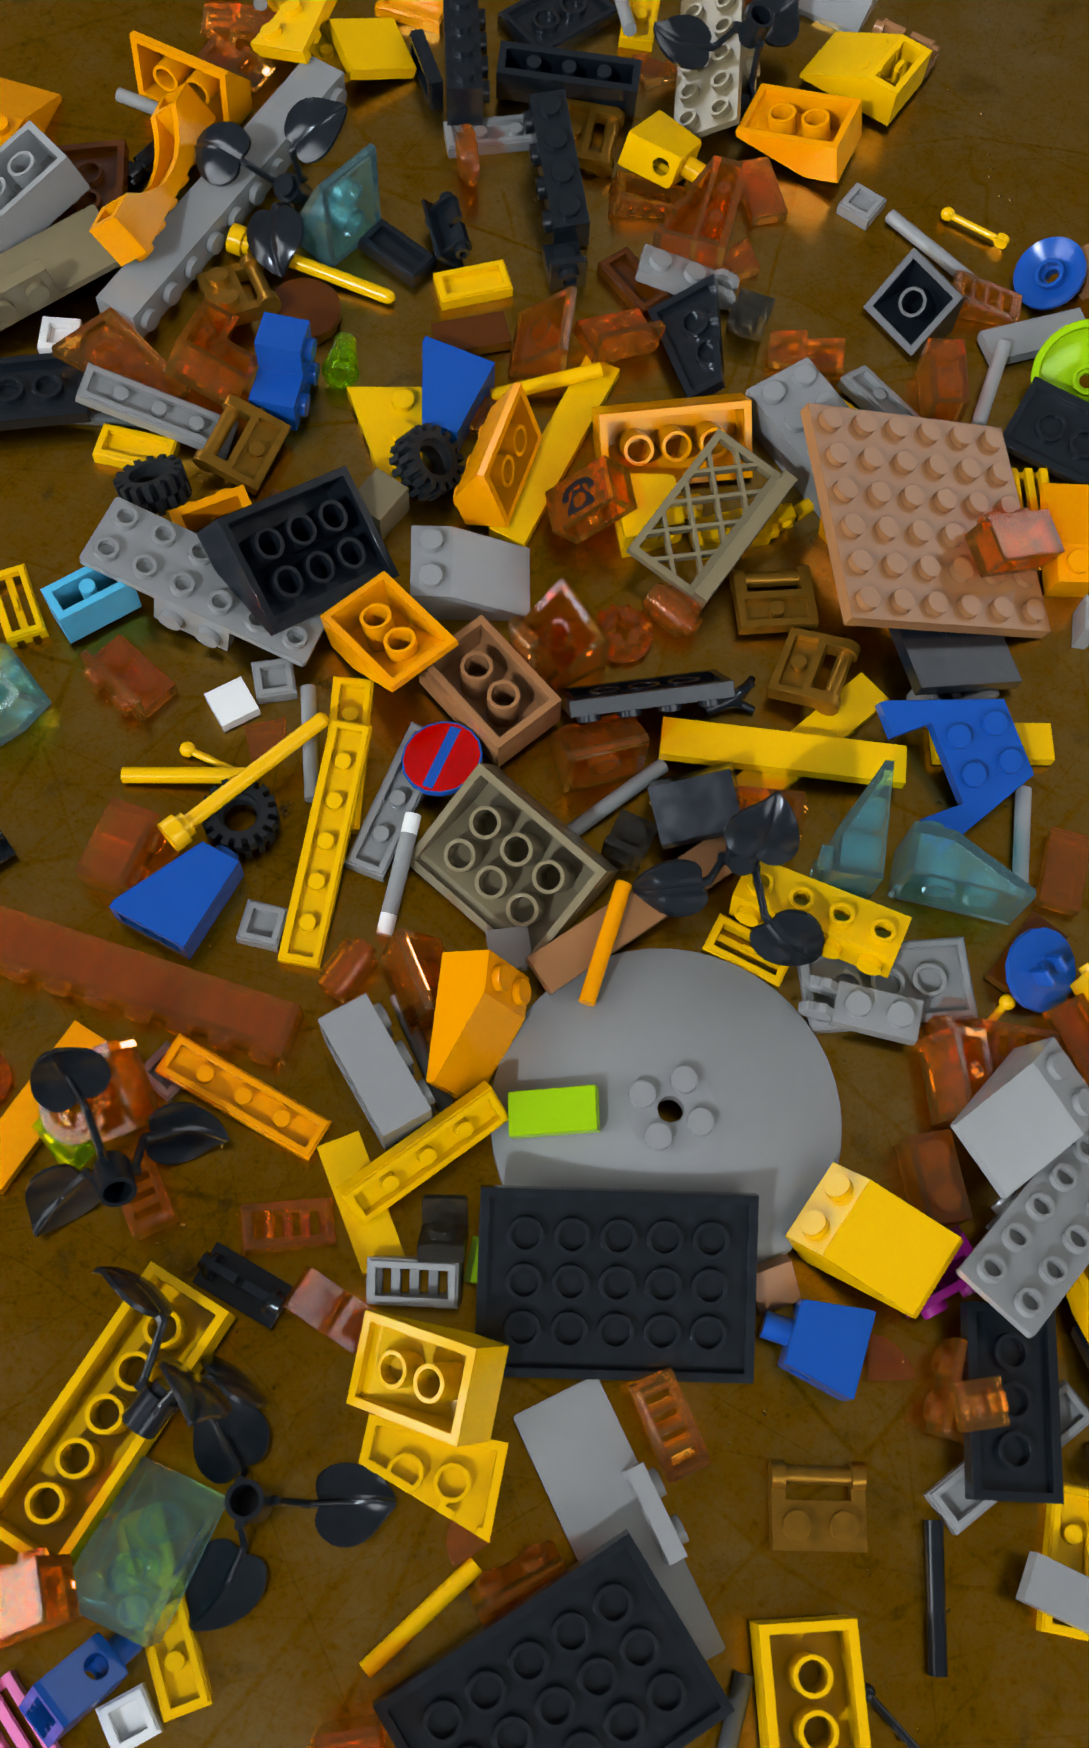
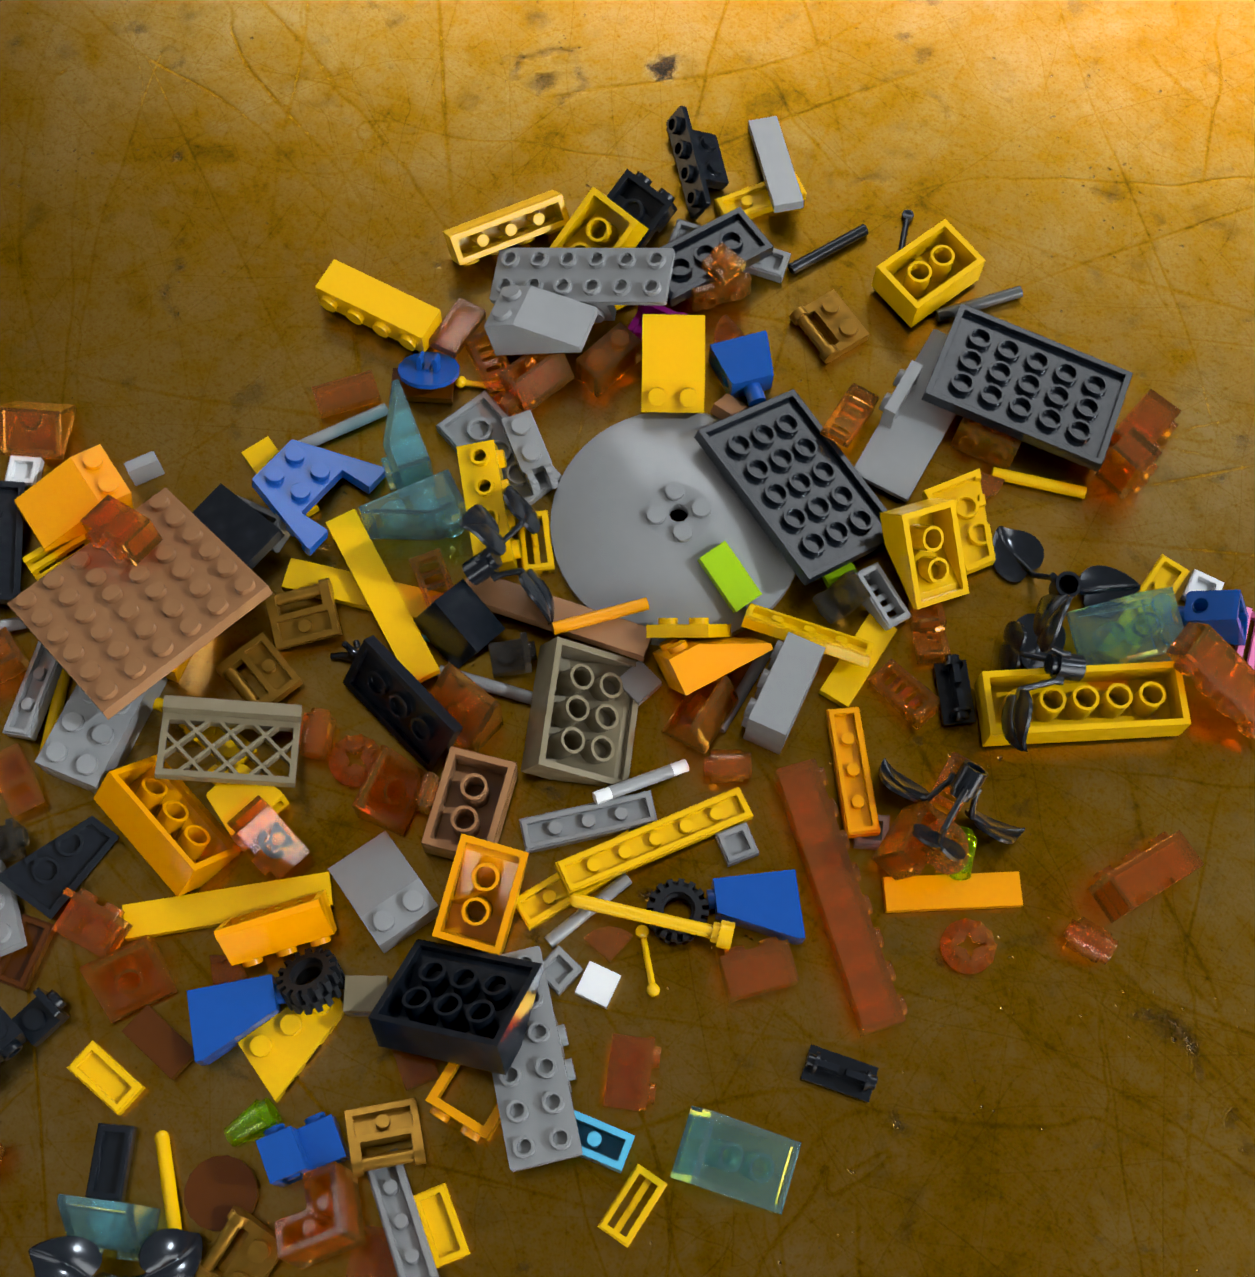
camera: 120 degrees left, 0 degrees up
black tyre [113,454,192,516] -> none
yellow bar [121,767,246,784] -> none
red piece [401,721,484,797] -> none
black hinge [421,191,472,268] -> none
yellow bar [490,362,603,404] -> none
none -> yellow wing [646,618,731,638]

